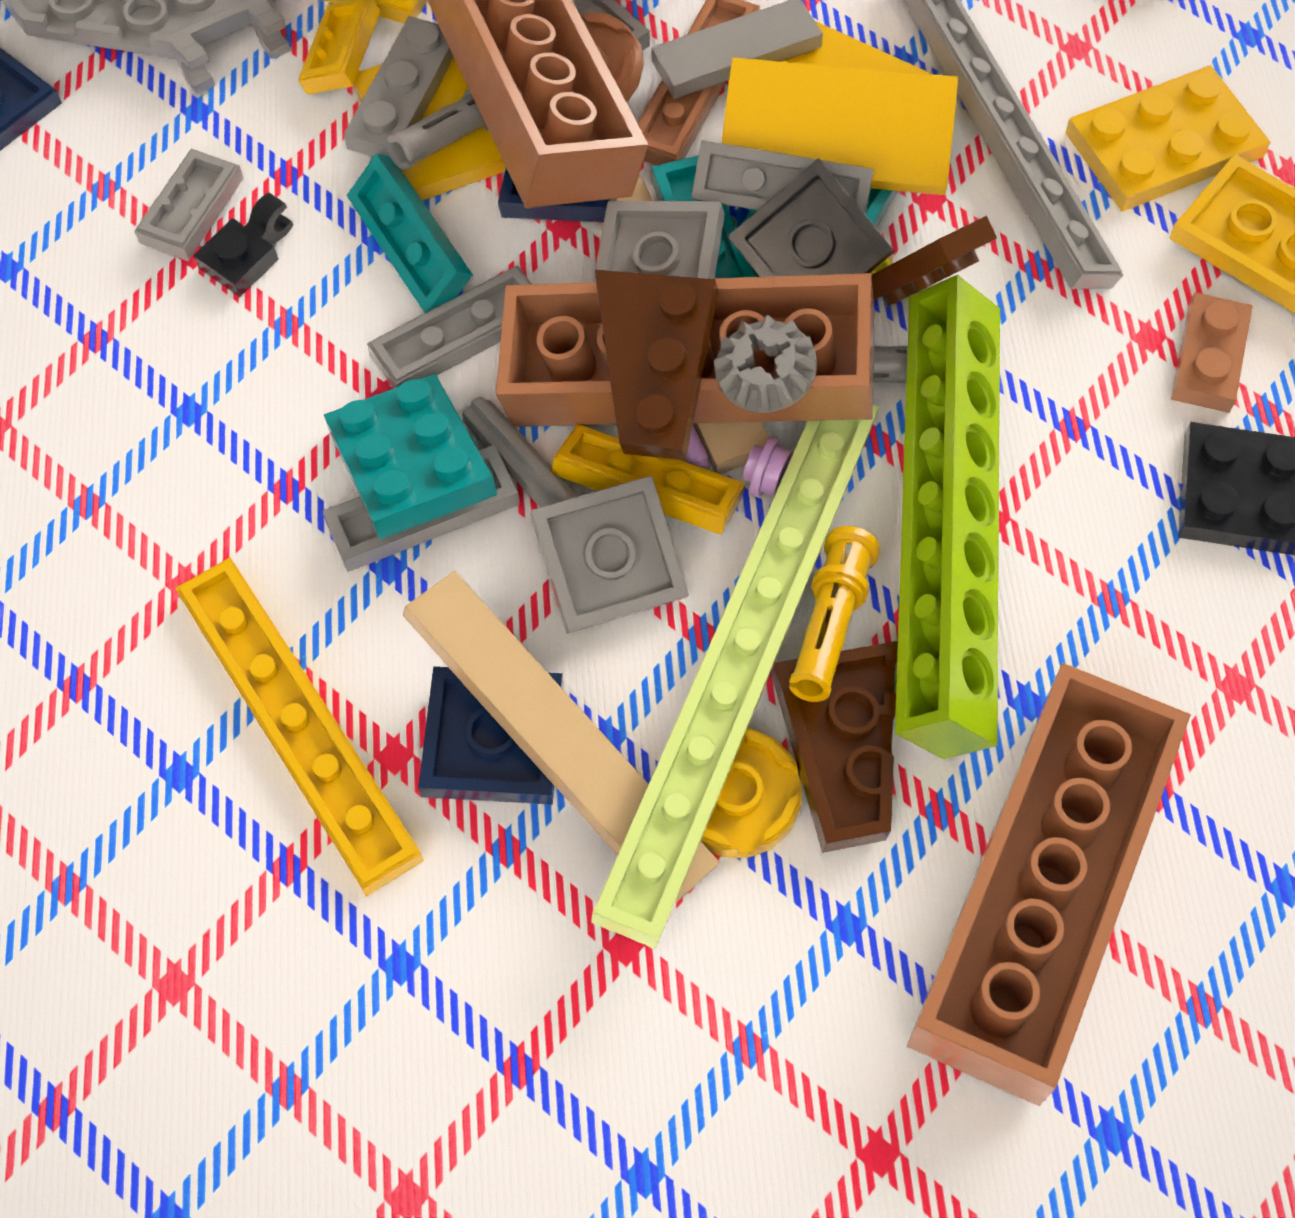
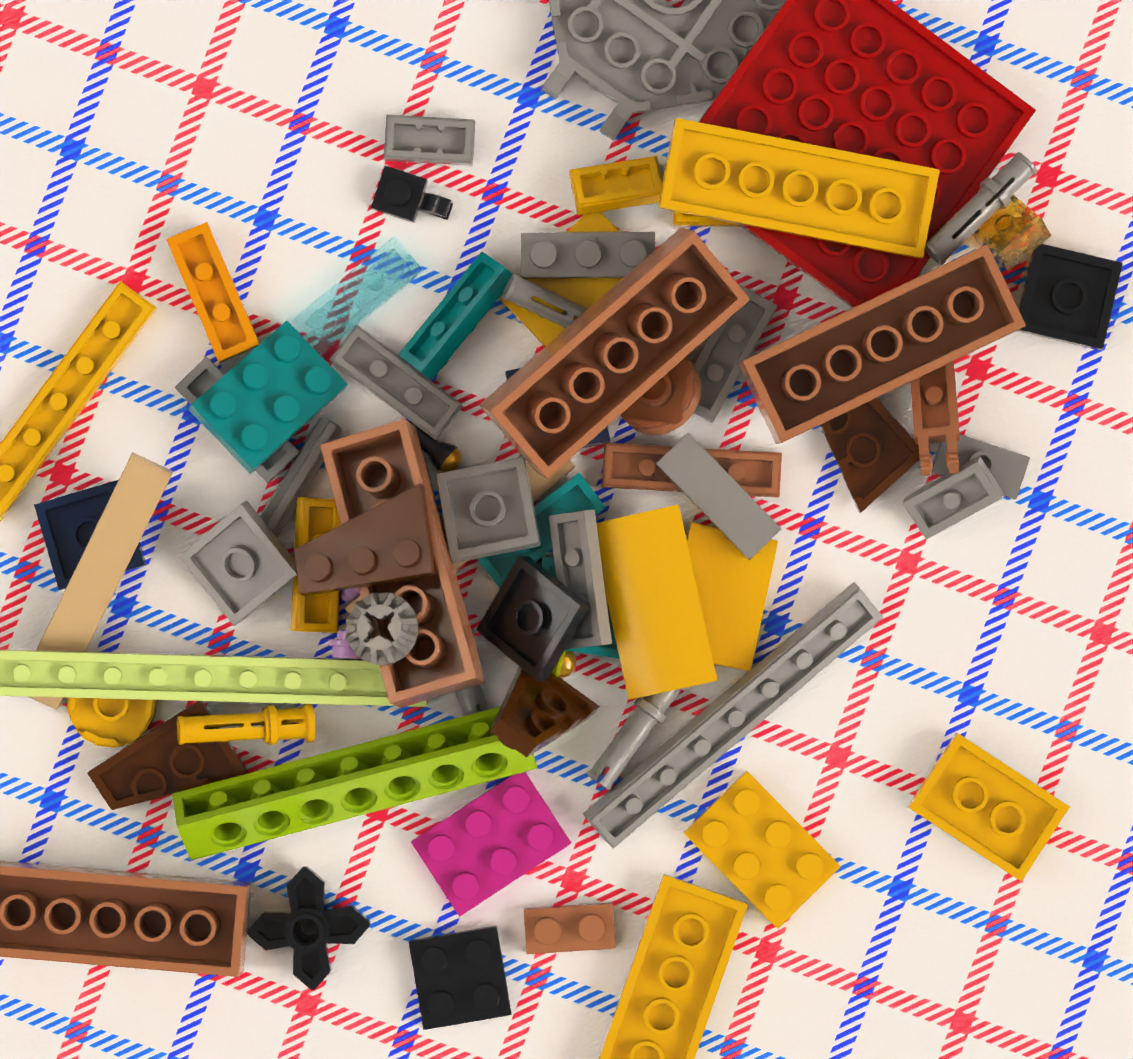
camera: 65 degrees right, 25 degrees up
none -> light orange plate [166,222,260,363]
none -> black plant [247,866,371,990]
none -> clear light blue plate [292,236,424,355]
none -> dark pink plate [411,772,572,917]
none -> light grey pin [586,689,682,791]

